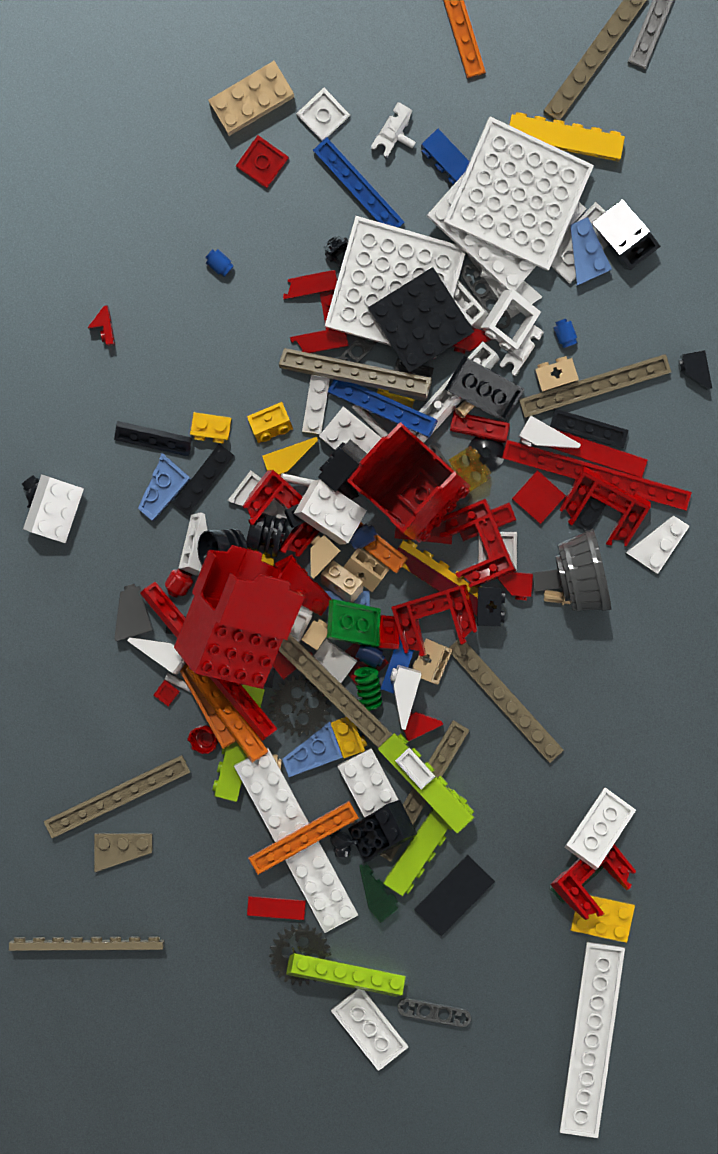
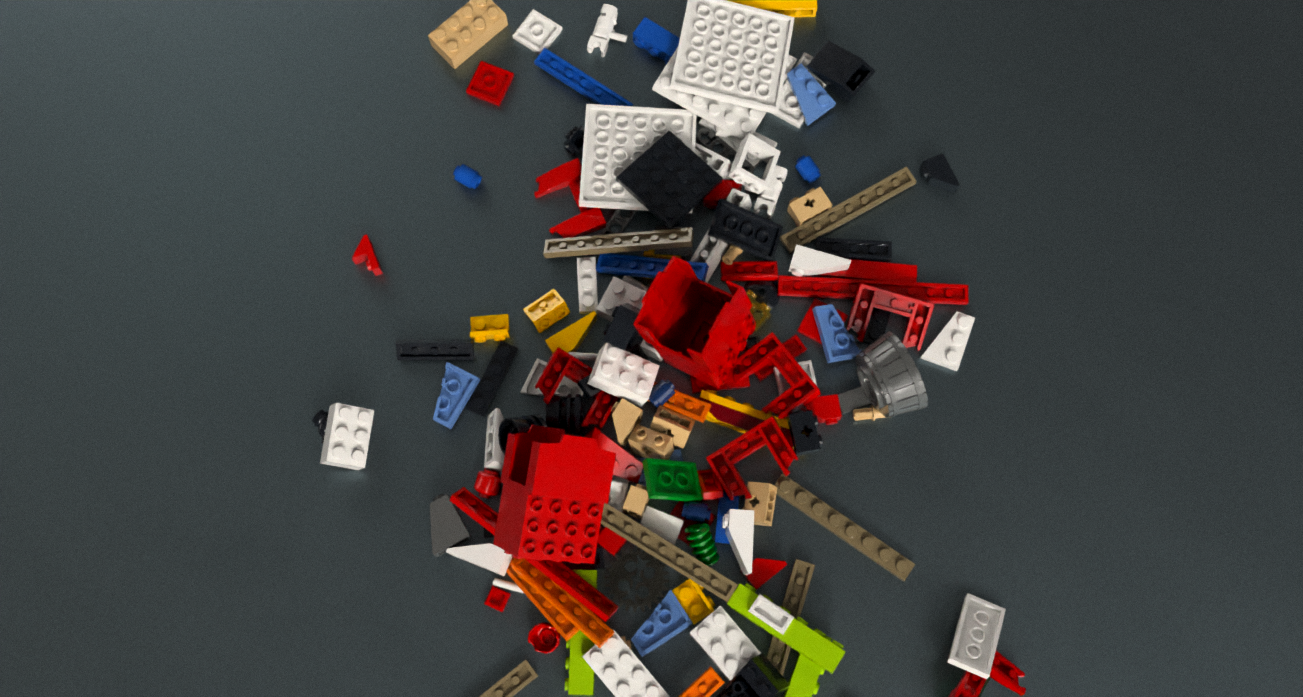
camera: 10 degrees left, 15 degrees down
none -> medium blue wing [812,304,862,363]

